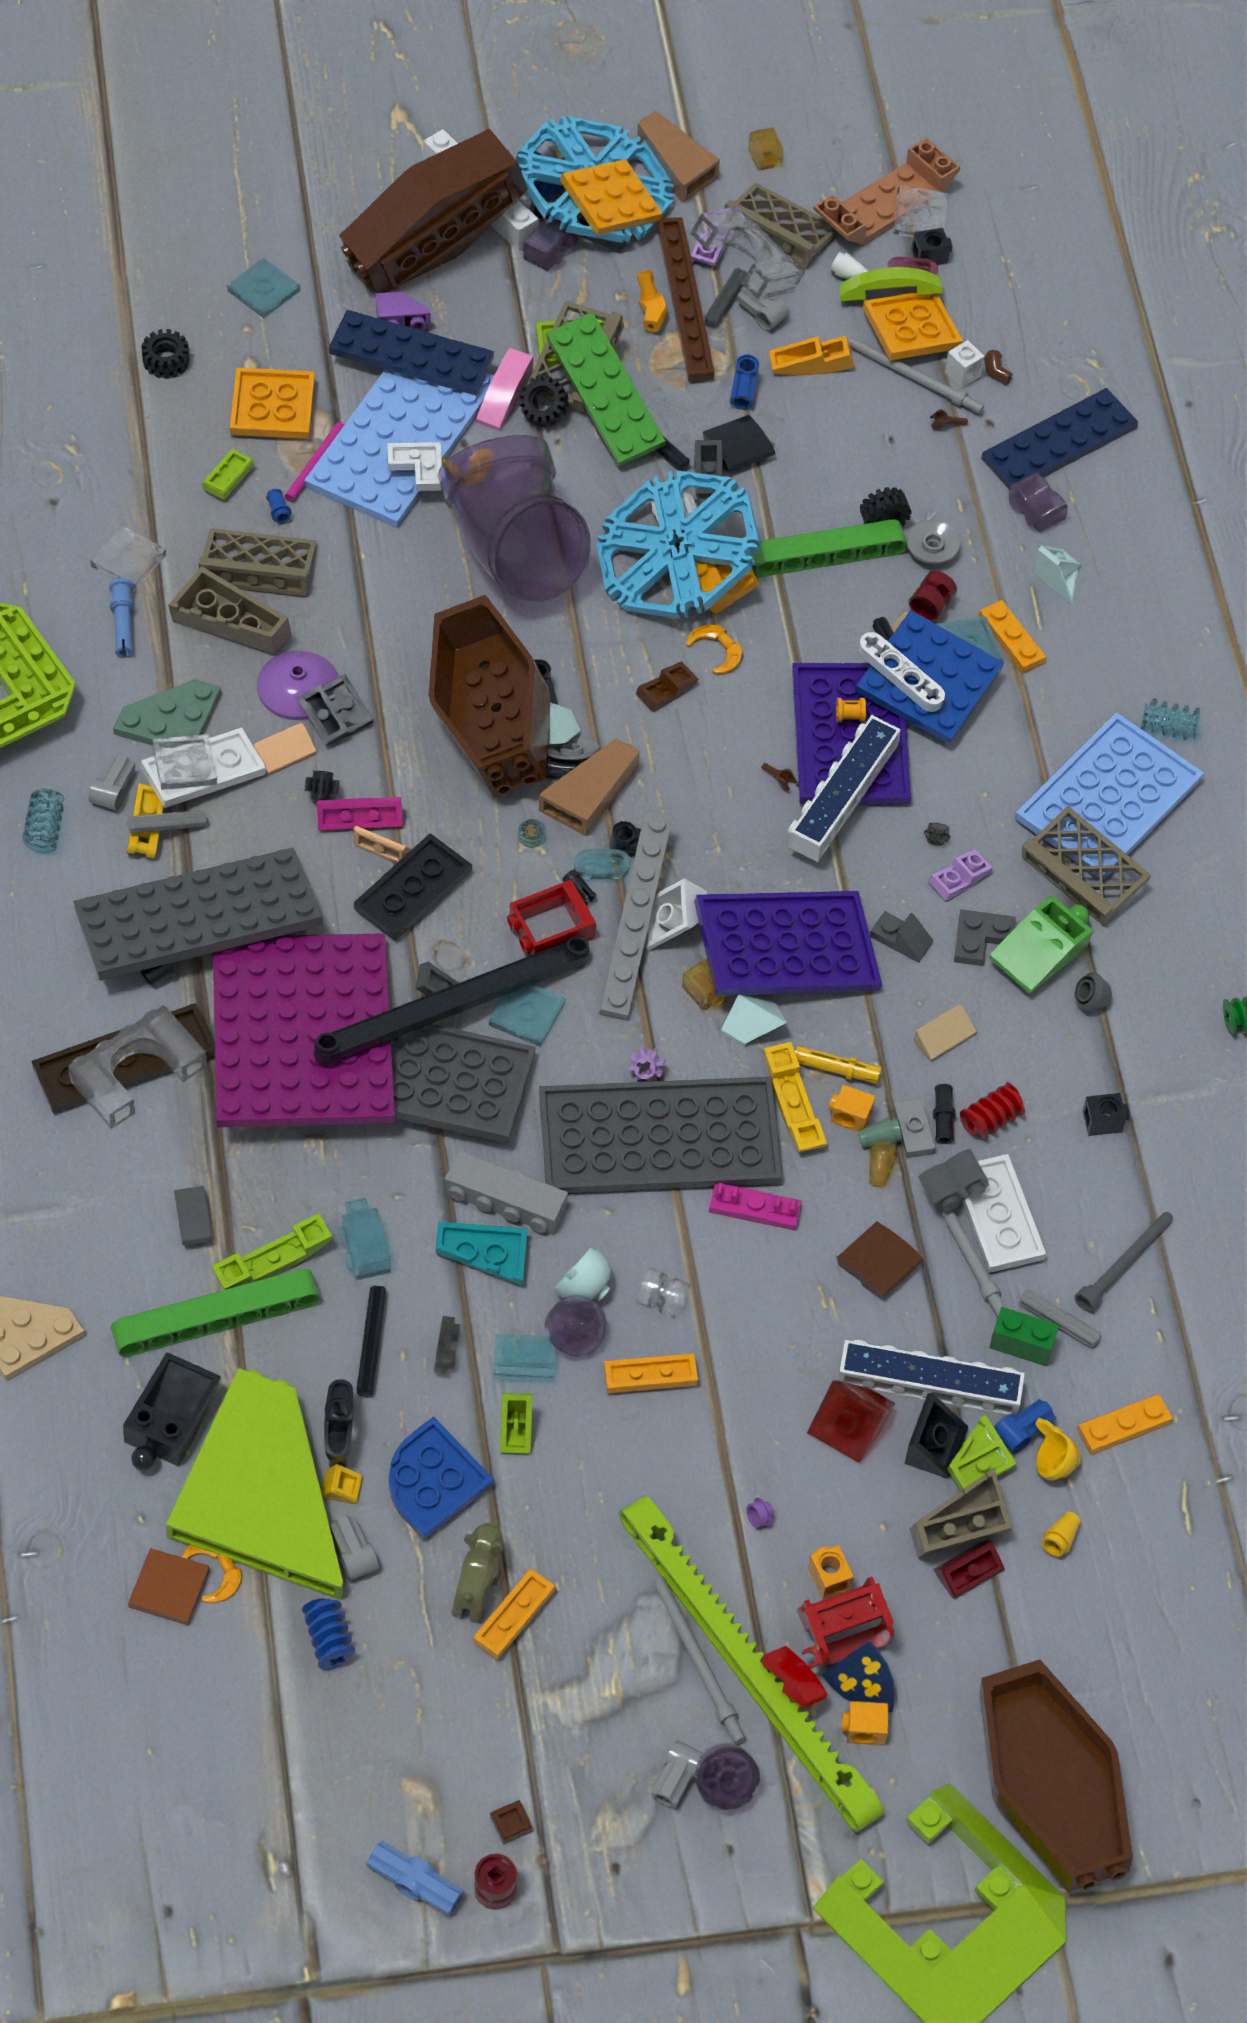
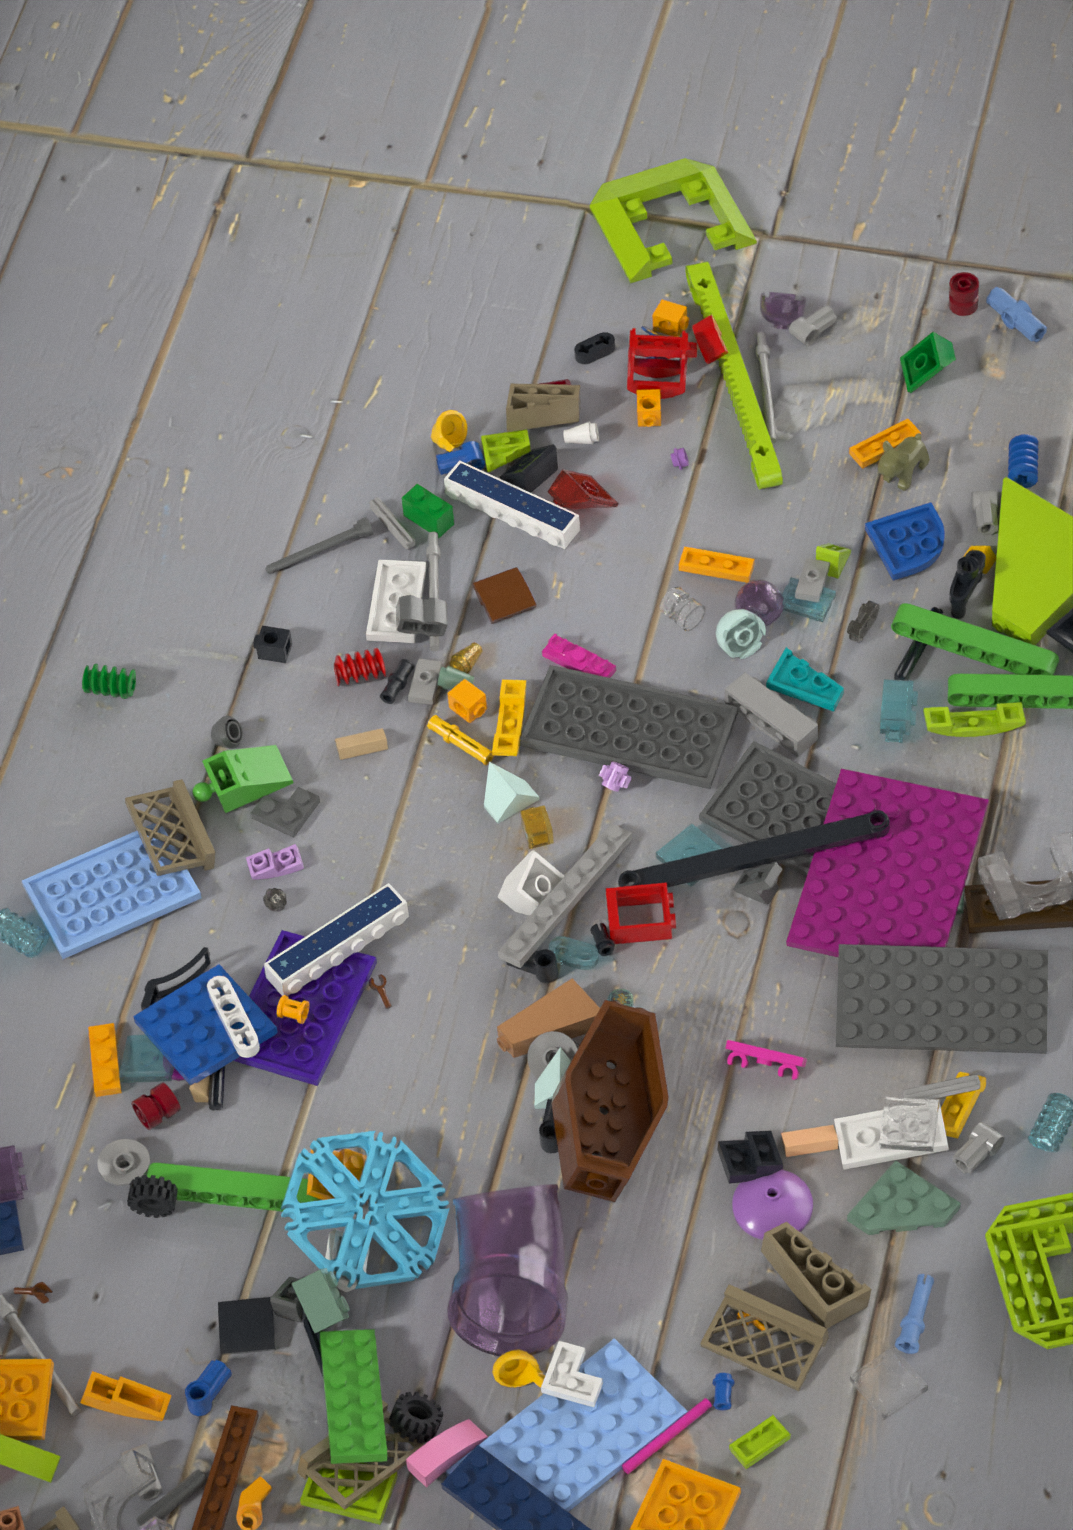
camera: 150 degrees left, 5 degrees down
dark grey slope [174,1186,212,1246] -> none
black gear [304,770,340,800] -> none
light nougat slope [354,826,412,863] -> none
black plate [354,833,472,941] -> none
reddish brown tile [490,1800,533,1845] -> none
reddish brown slope [636,661,699,712] -> none
light orange piece [686,625,742,674] -> none
dark purple plate [694,891,882,996] -> none
white cone [830,252,869,279] -> none
dark grey slope [870,911,933,963] -> none
reddish brown container [979,1659,1133,1892] -> none
light aqua slope [1034,545,1081,604] -> none
yellow cone [1042,1511,1081,1557] -> none
light orange plate [1077,1394,1173,1455] -> none
none -> black piece [141,947,211,1011]
none -> sand green brick [291,1268,350,1333]
none -> white cone [564,421,599,445]
none -> black beam [574,332,615,364]
none -> light grey plate [795,558,830,603]
none -> bright green beam [891,603,1060,675]
none -> green slope [900,332,956,394]

